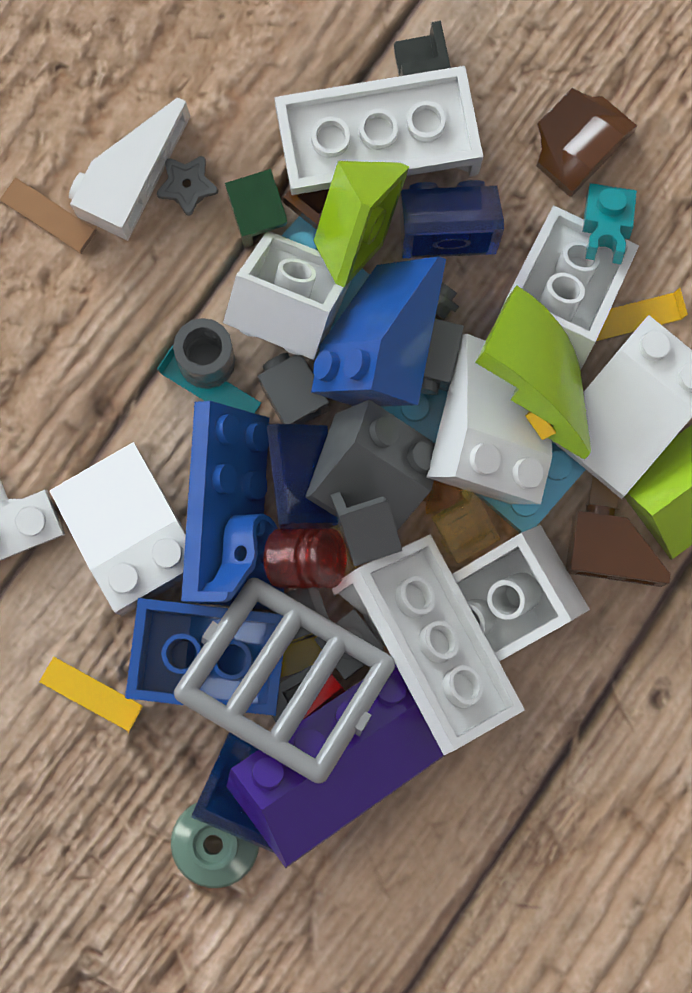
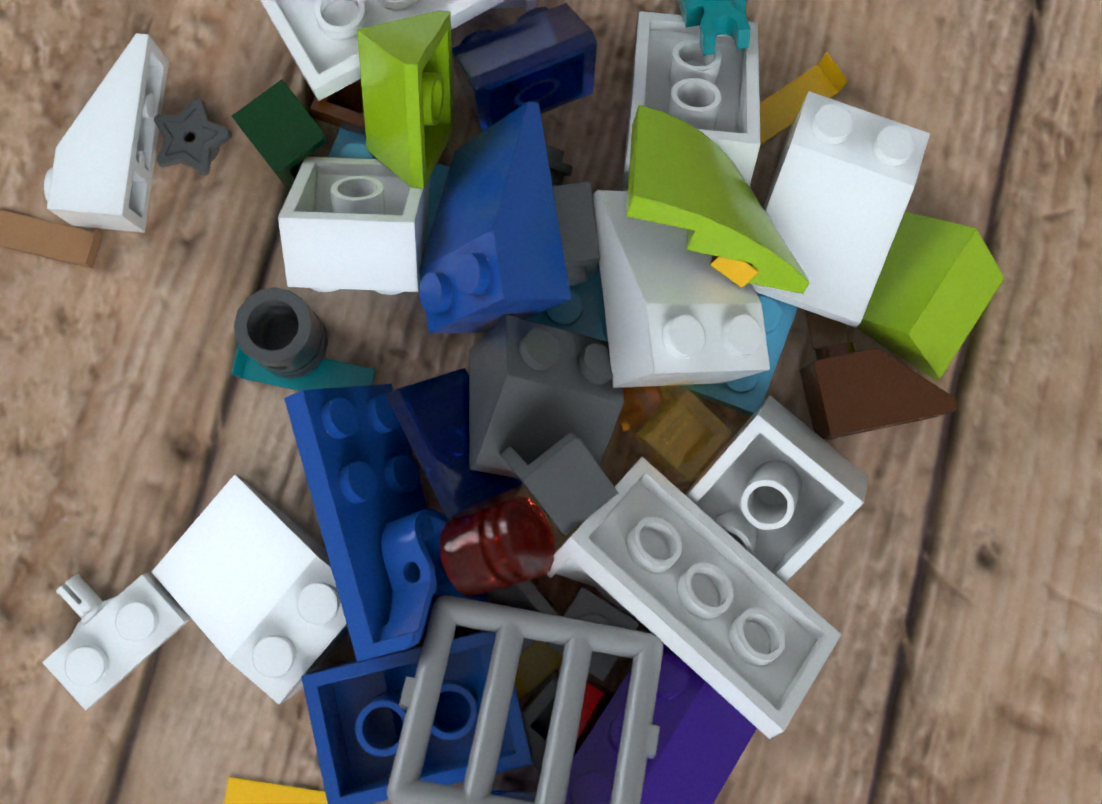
camera: 20 degrees left, 0 degrees up
dark grey brick [258,353,330,433] -> none

